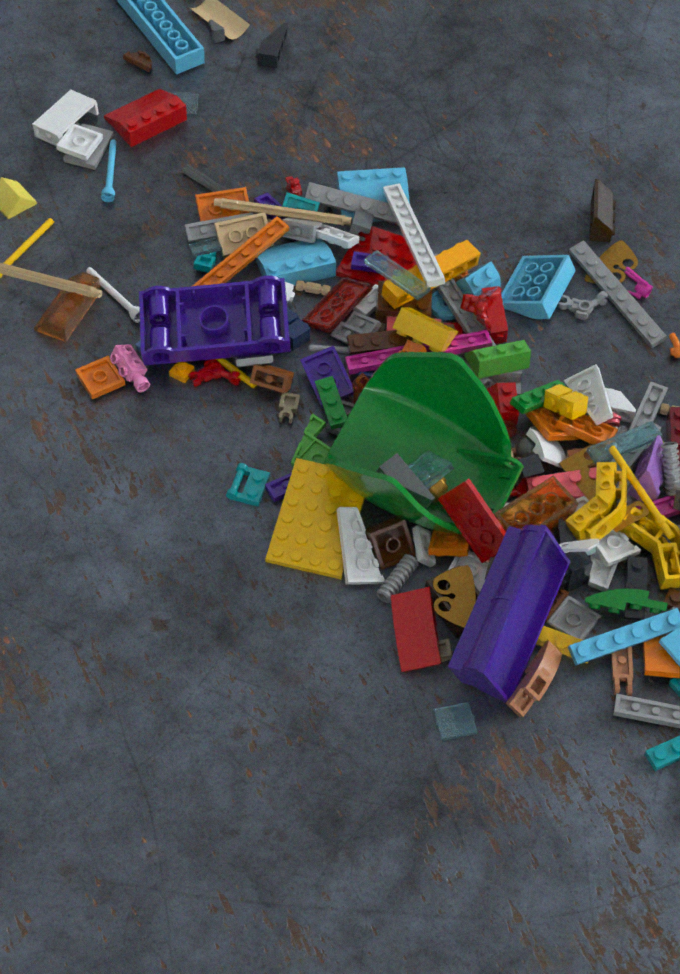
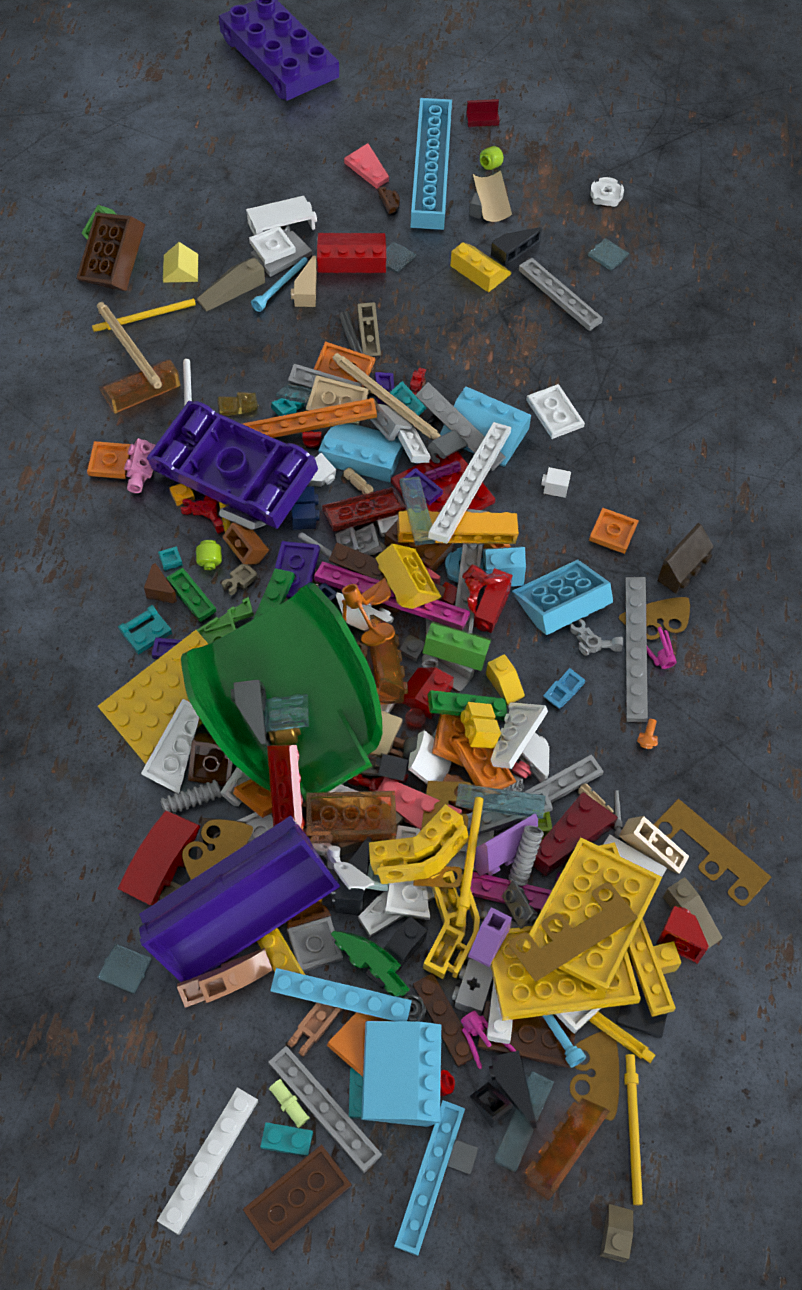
camera: 35 degrees right, 5 degrees up
none -> reddish brown slope [144,563,177,603]
none -> white plate [157,1087,258,1235]
none -> teal tile [158,546,183,571]
none -> green plate [166,568,217,622]
none -> lime head [196,540,222,570]
none -> dark tan wedge [197,257,265,312]
none -> clear yellow slope [217,392,258,415]
none -> yellowish green pin [269,1079,310,1128]
none -> tan slope [291,256,317,307]
none -> red plate [302,431,321,448]
none -> coral wing [344,143,389,189]
none -> dark tan slope [356,302,381,357]
none -> magenta axle [425,461,461,481]
none -> yellow slope [450,242,511,293]
none -> yellow slope [486,654,525,706]
none -> light grey plate [519,258,603,331]
none -> white tile [526,384,585,439]
none -> white brick [541,467,571,498]
none -> dark azure slope [543,668,586,709]
none -> clear light blue piece [588,238,629,270]
none -> orange plate [589,508,639,554]

